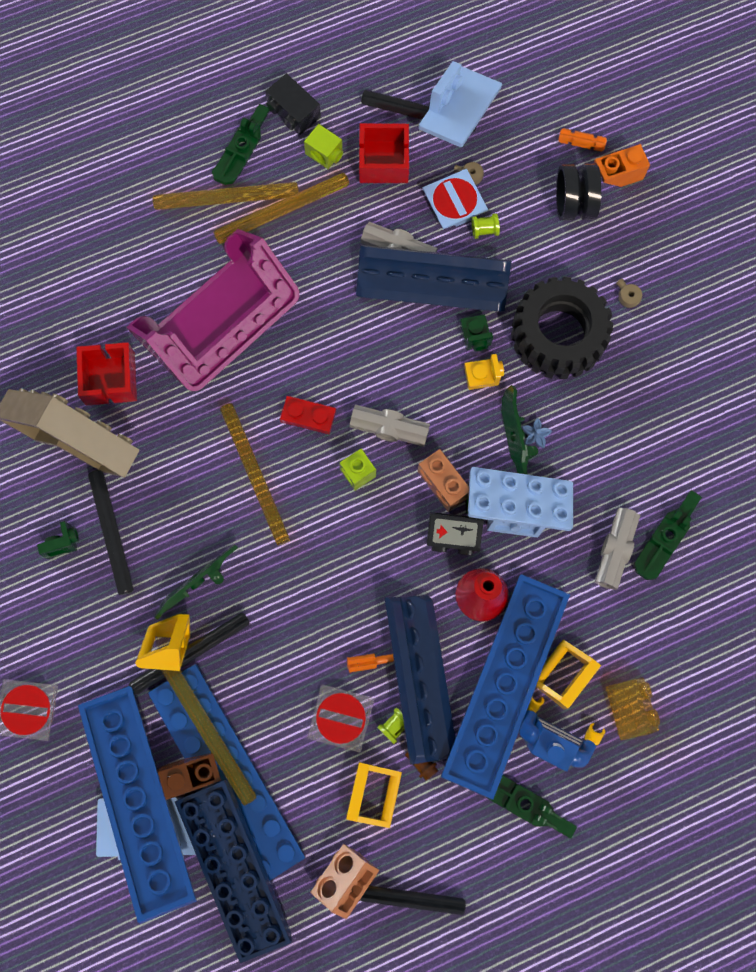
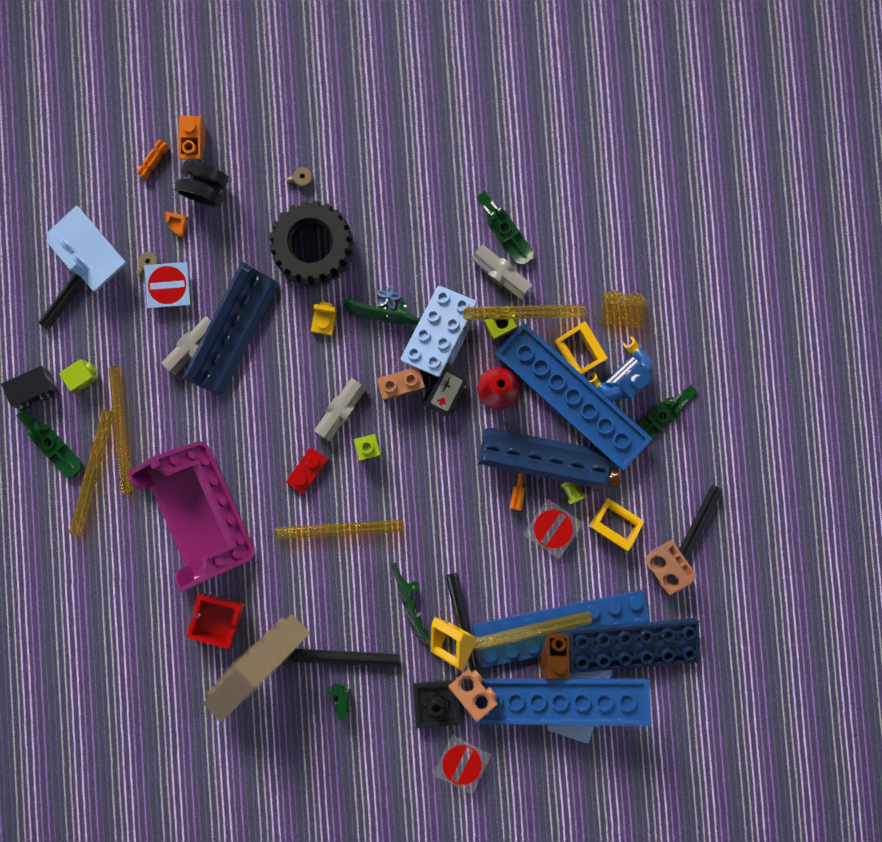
camera: 70 degrees left, 10 degrees up
red piece [359,123,409,183] -> none
dark green bracket [460,314,493,351] -> none
lime bush [471,213,500,239] -> none
none -> orange tile [166,212,188,238]
none -> black plate [413,679,460,728]
none -> nougat brick [448,669,498,721]
none -> clear yellow axle [462,305,586,320]
none -> lime brick [483,308,518,341]

